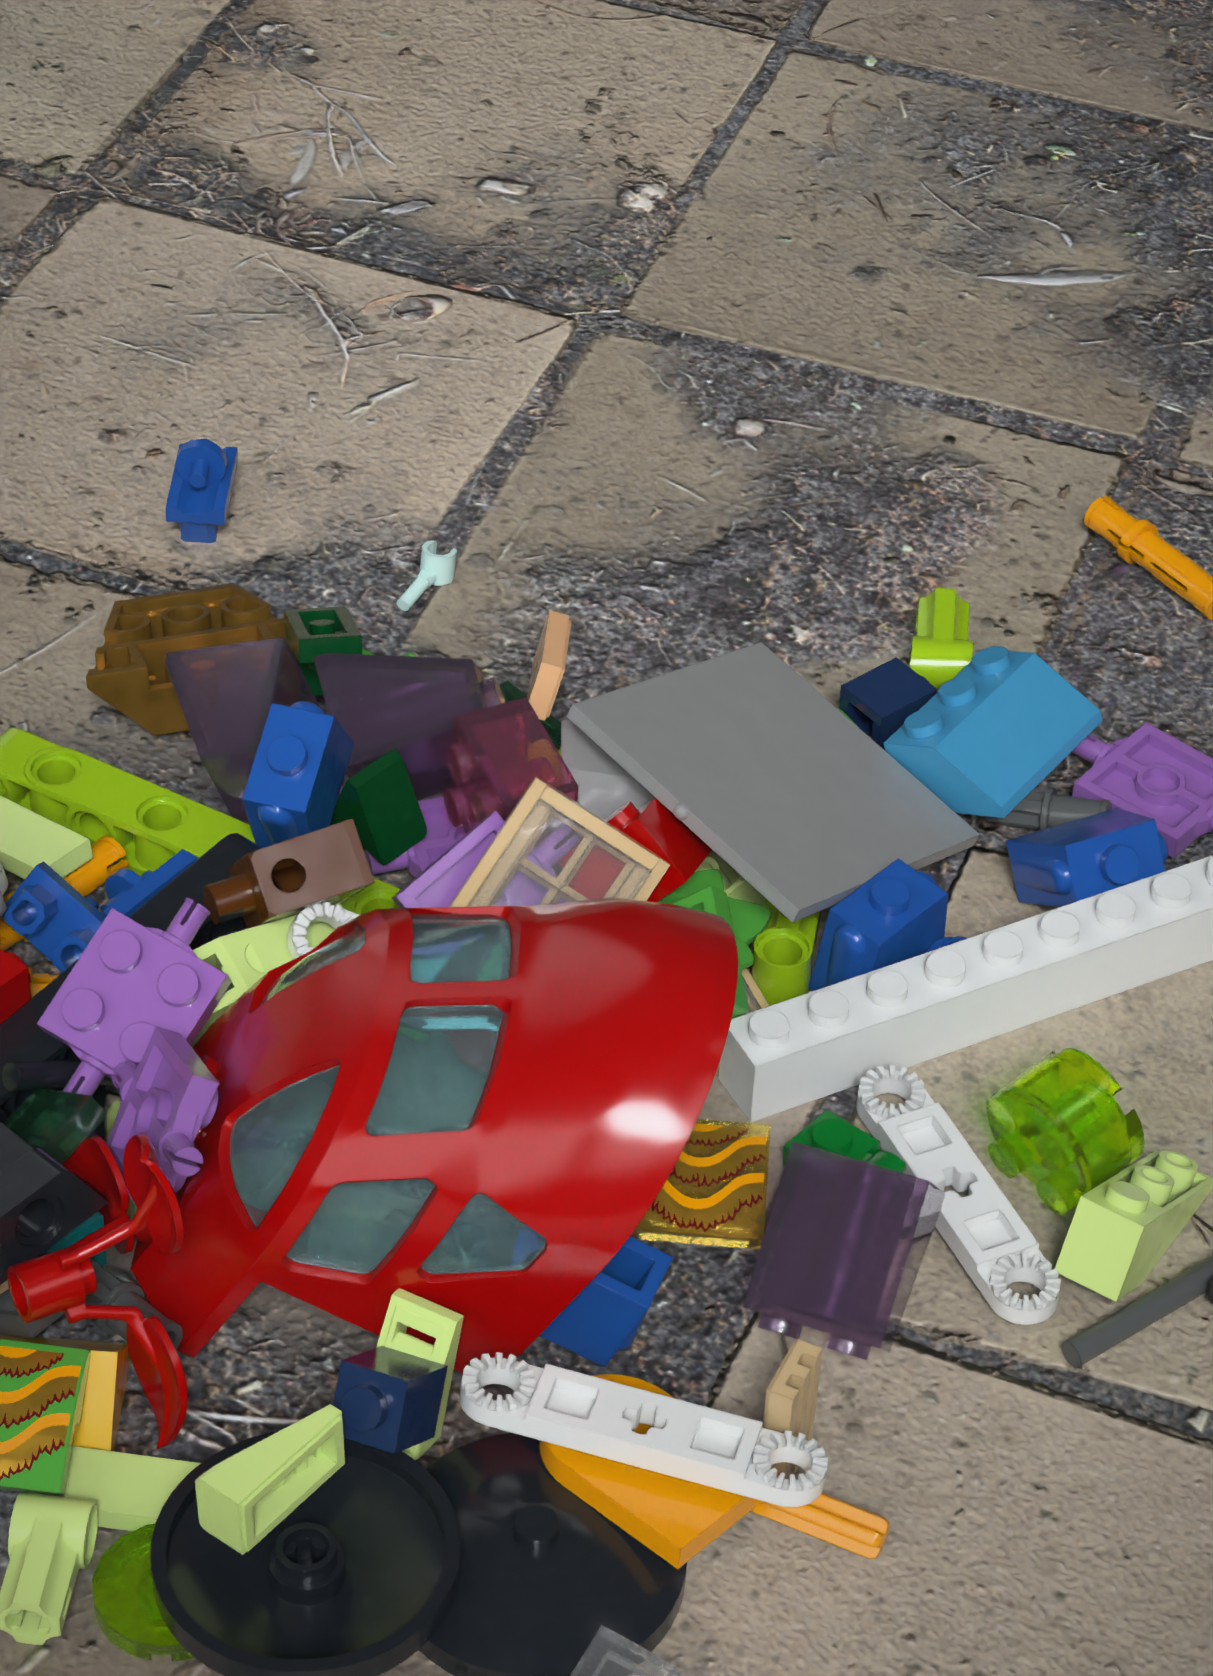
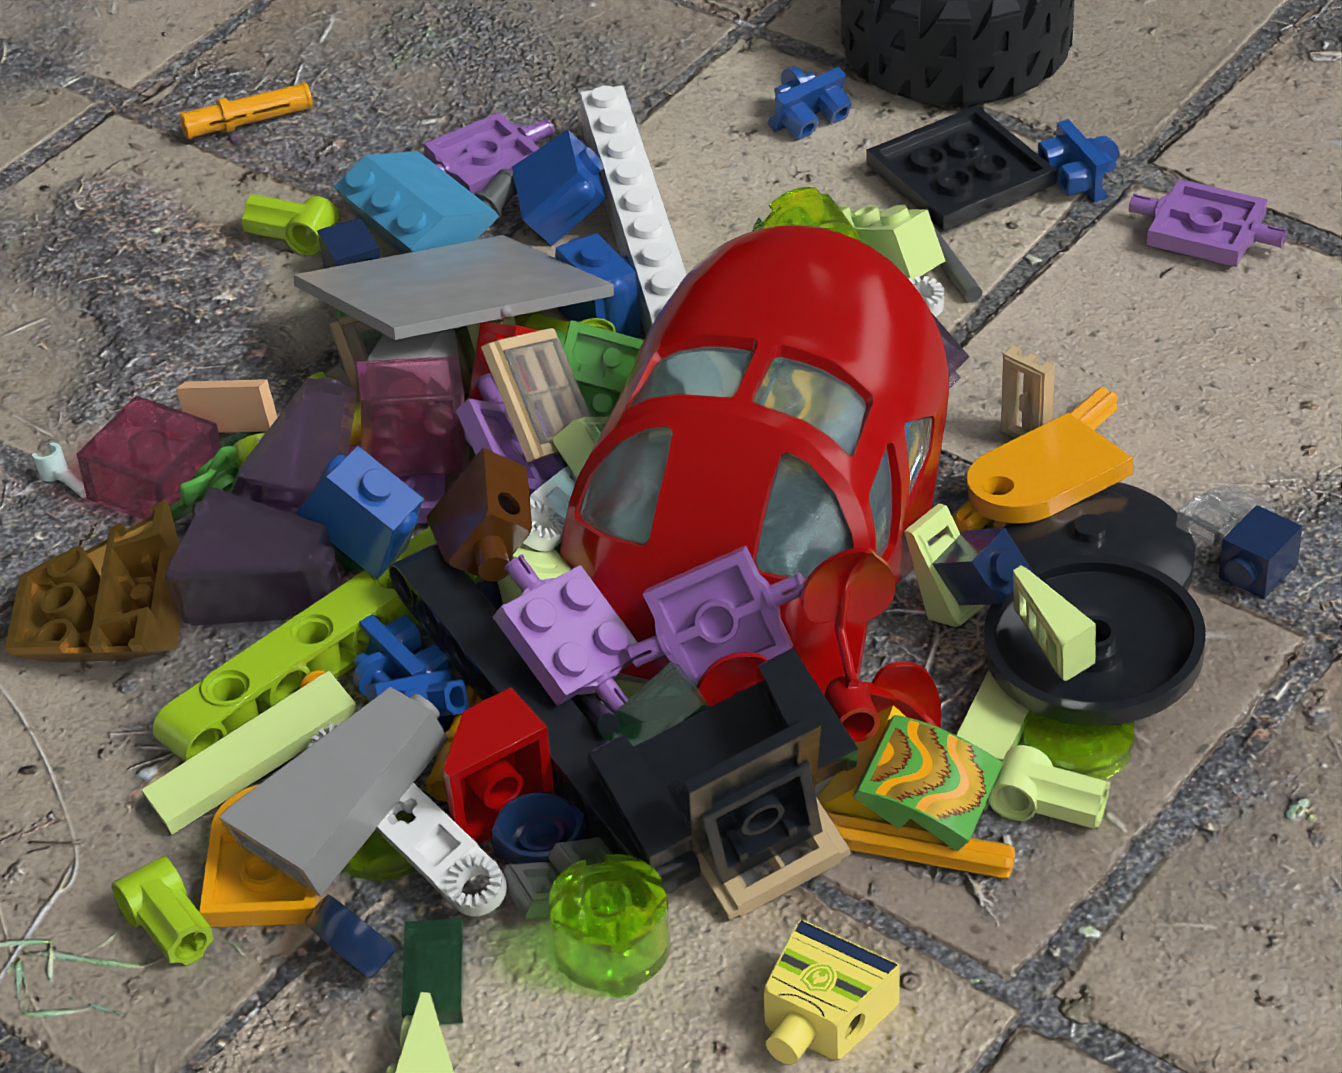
camera: 70 degrees left, 0 degrees up
dark green slope [284,606,362,697] -> none
white piece [459,1352,828,1507] -> none
none -> clear pink brick [76,395,222,520]

